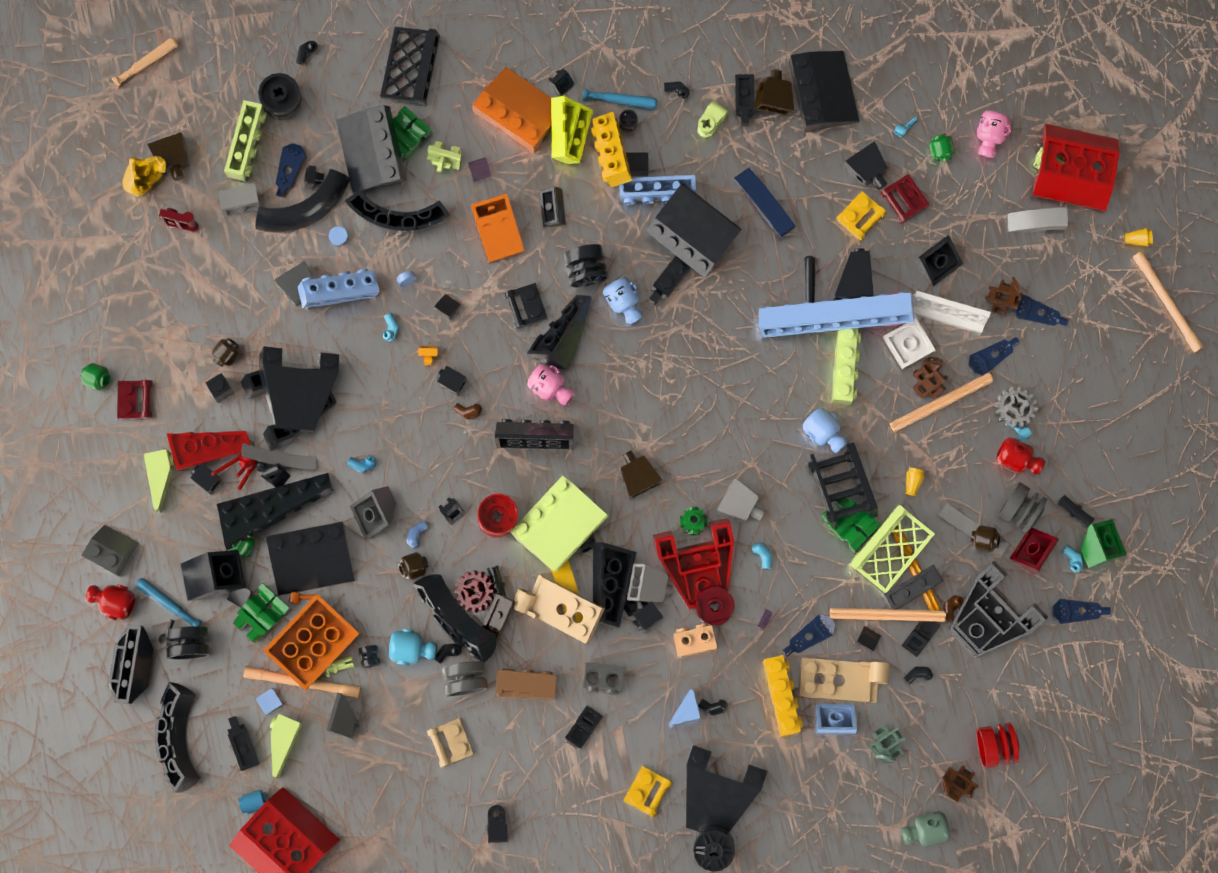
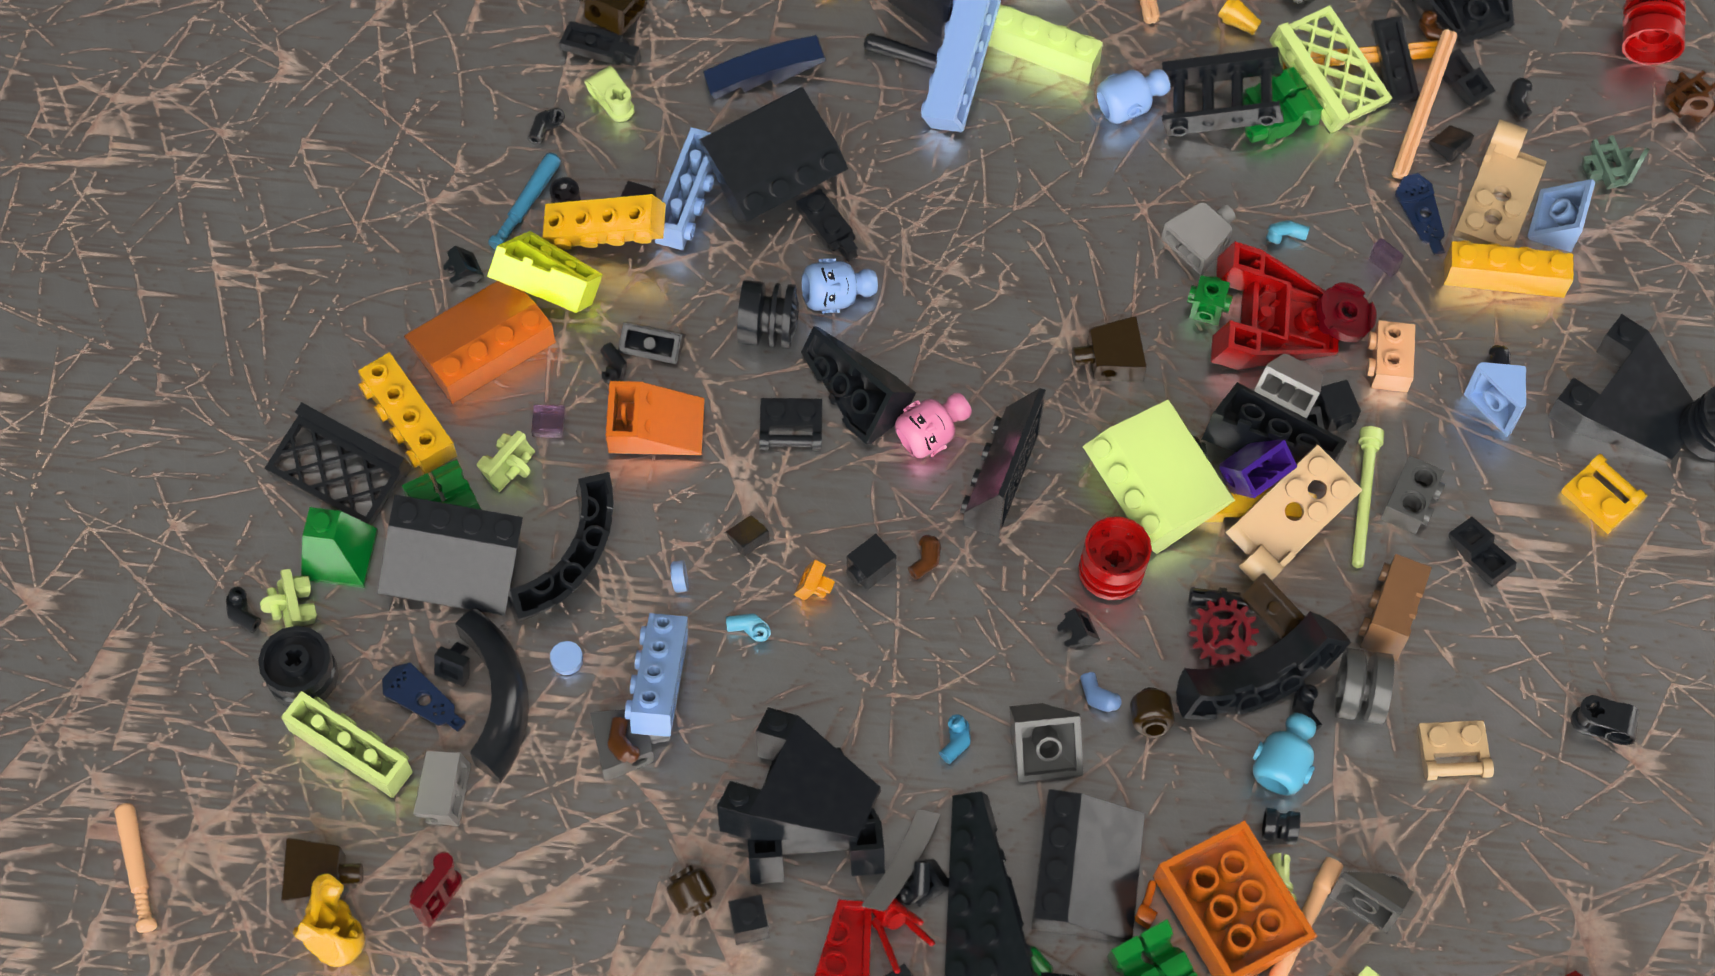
camera: 70 degrees left, 15 degrees down
none -> yellowish green hips [260,569,317,628]
none -> green slope [301,507,378,588]
none -> yellow brick [358,352,457,474]
none -> black arm [600,343,627,385]
none -> reddish brown arm [608,717,640,763]
none -> dark purple torso [1219,440,1297,498]
none -> yellowish green piece [1352,426,1385,568]

